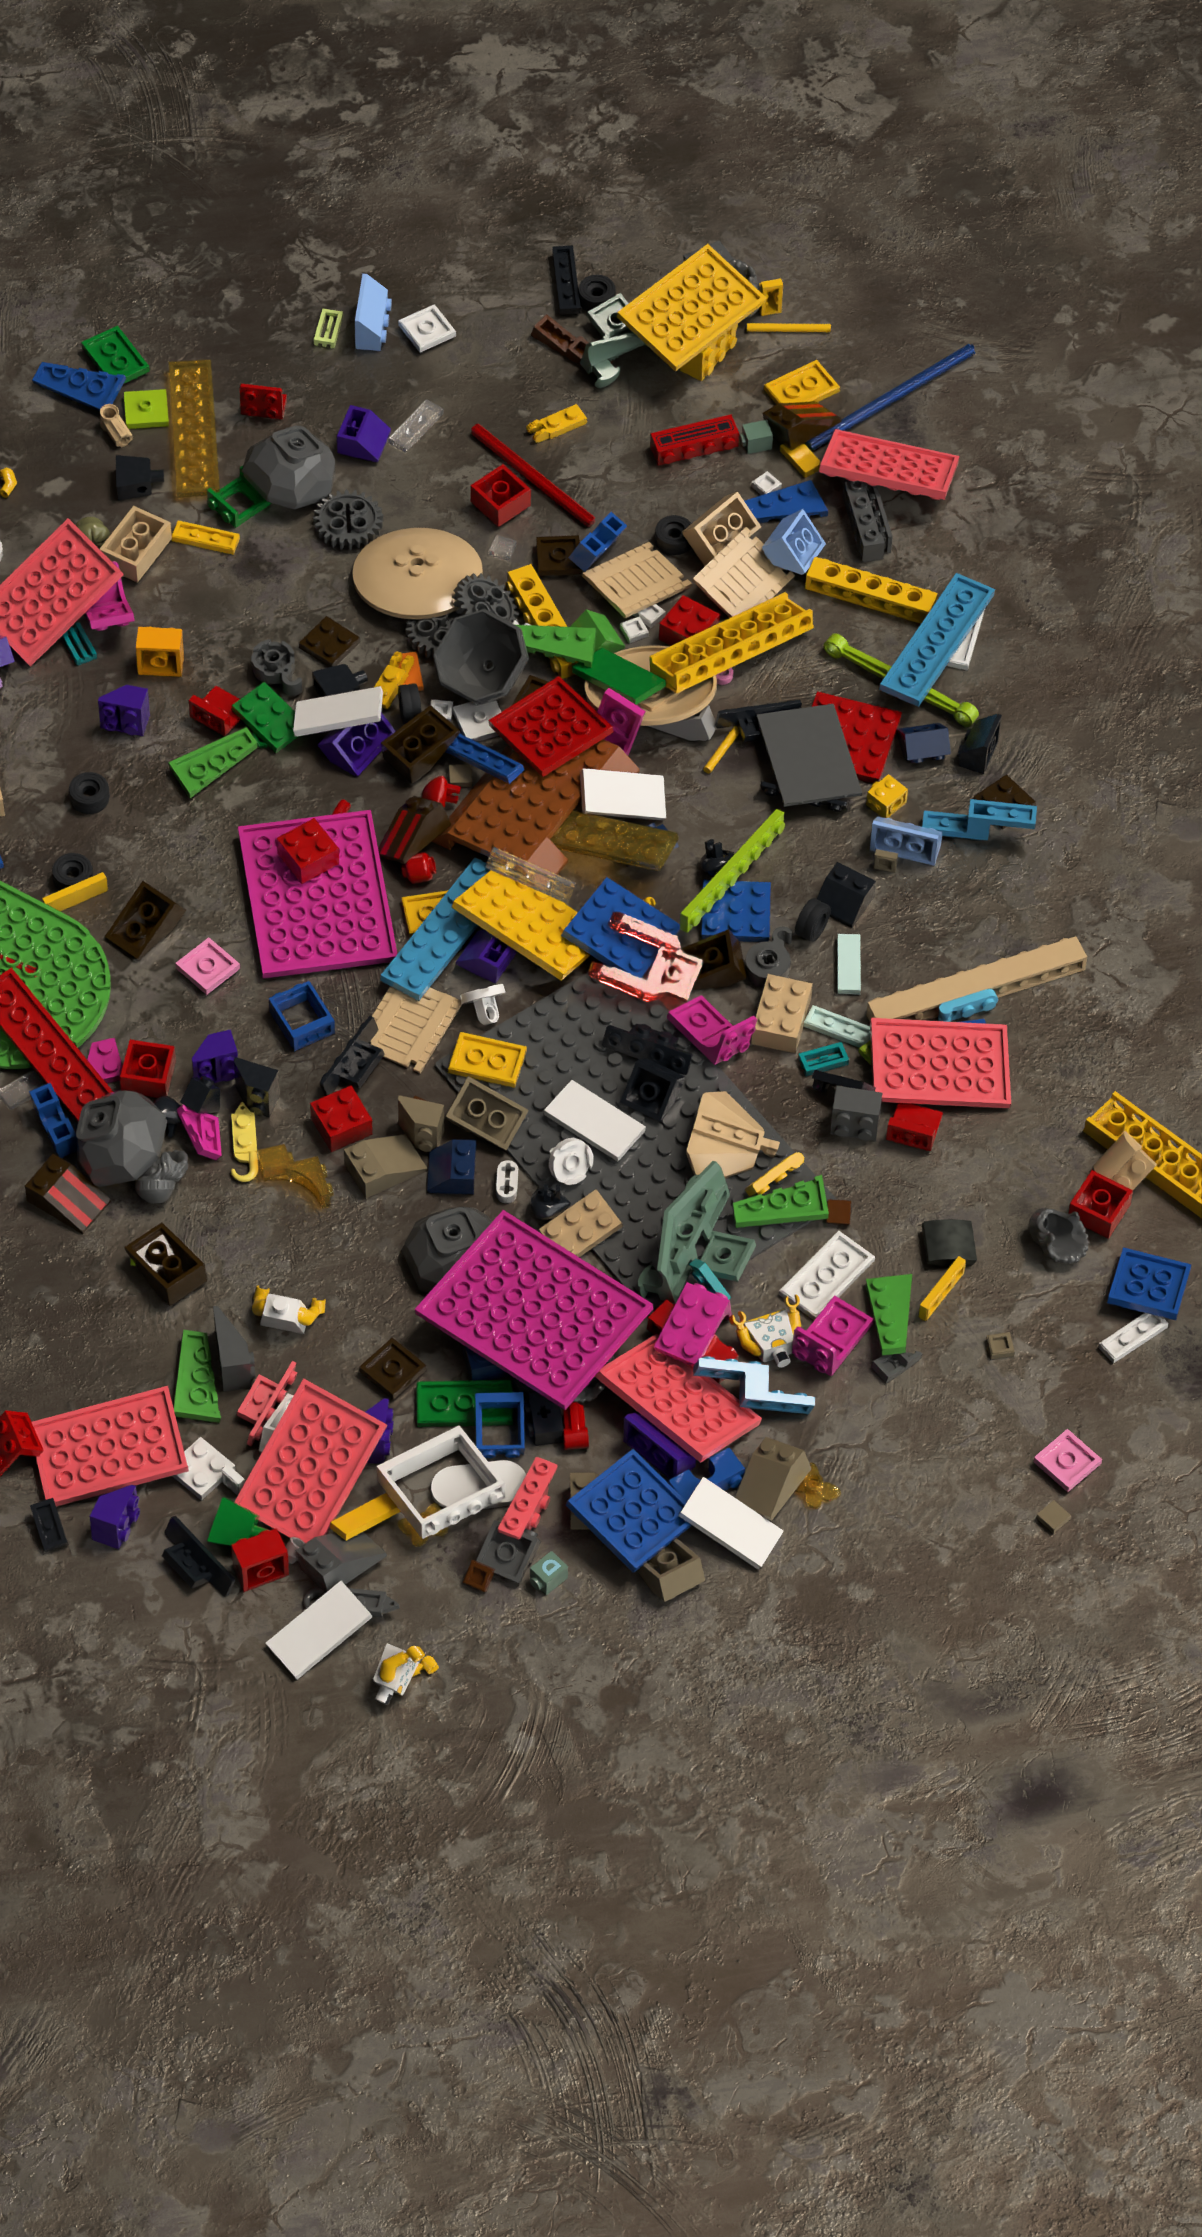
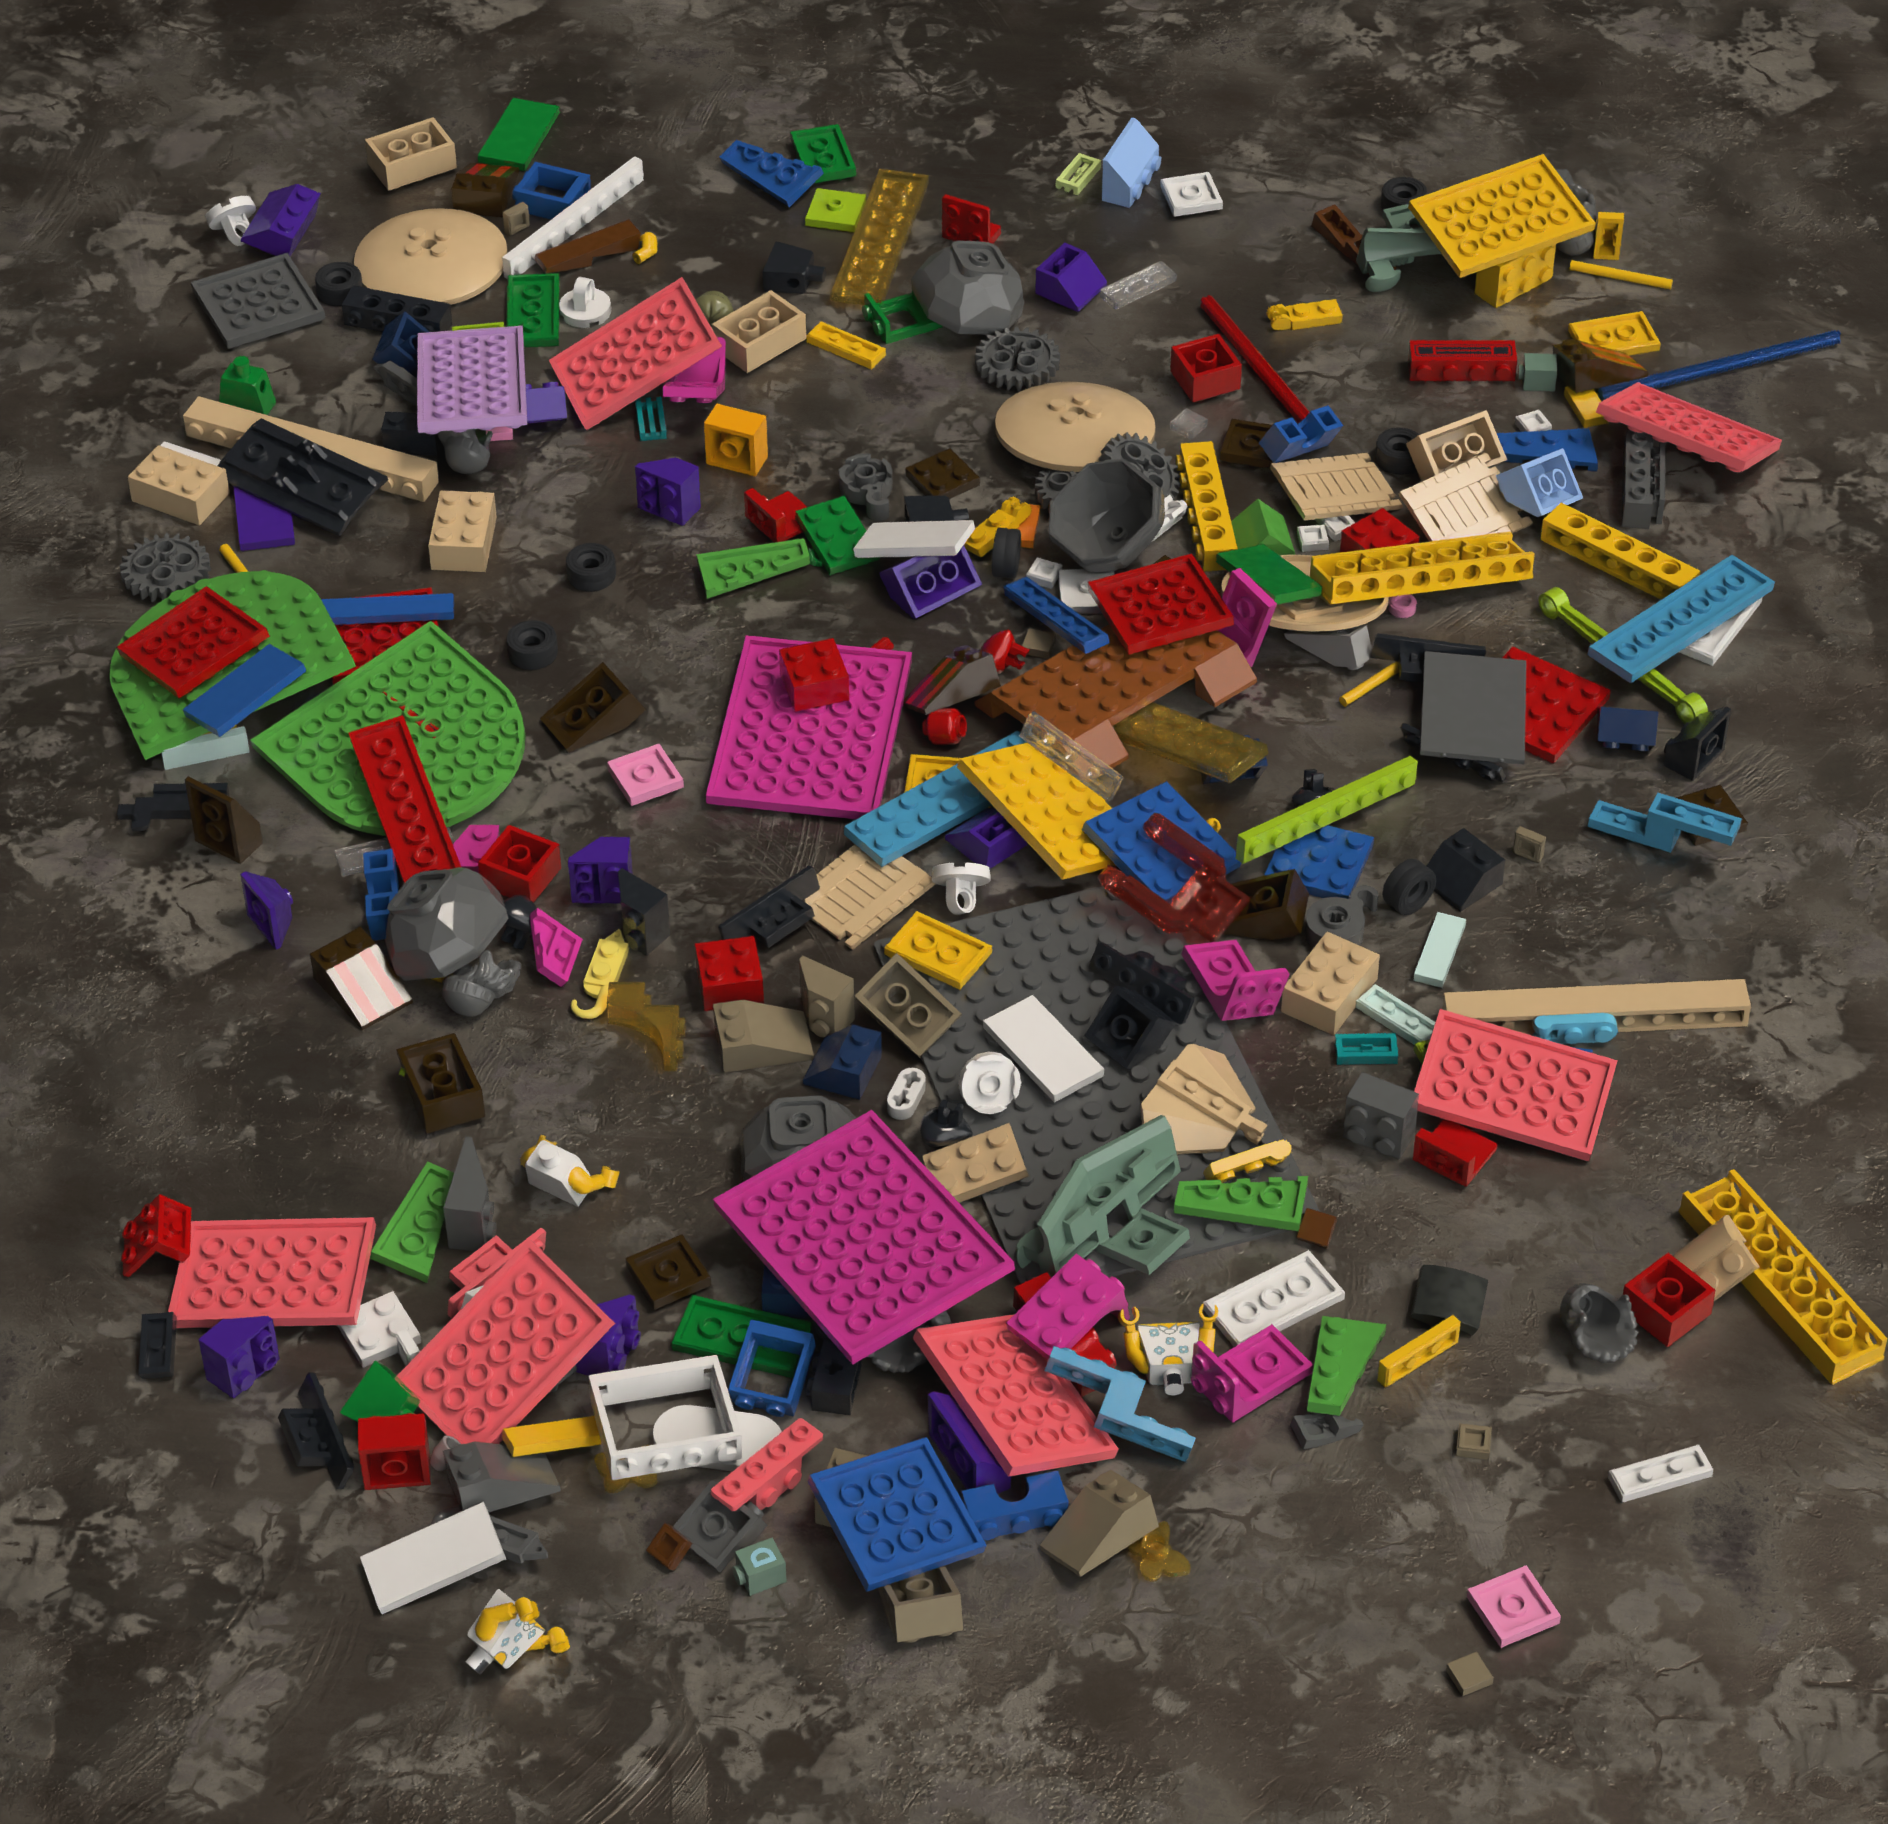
camera: 20 degrees right, 10 degrees down
yellow tile [42,872,108,912] -> none
tan piece [100,404,133,448] -> none
black slope [180,1076,220,1113] -> none
blue window [269,981,335,1051] -> none
dark brown slope [381,705,460,784] -> none
bright green wing [516,625,596,668] -> none
black plate [552,245,581,315] -> none
red piece [563,1402,589,1450] -> none
white tile [580,768,666,821] -> none
white tile [678,1477,783,1570] -> none
teal plate [689,1258,731,1300] -> none
black hinge [812,1070,876,1093] -> none
yellow head [866,774,908,818] -> none
light blue slope [870,816,942,866] -> none
blue plate [1107,1247,1192,1320] -> none

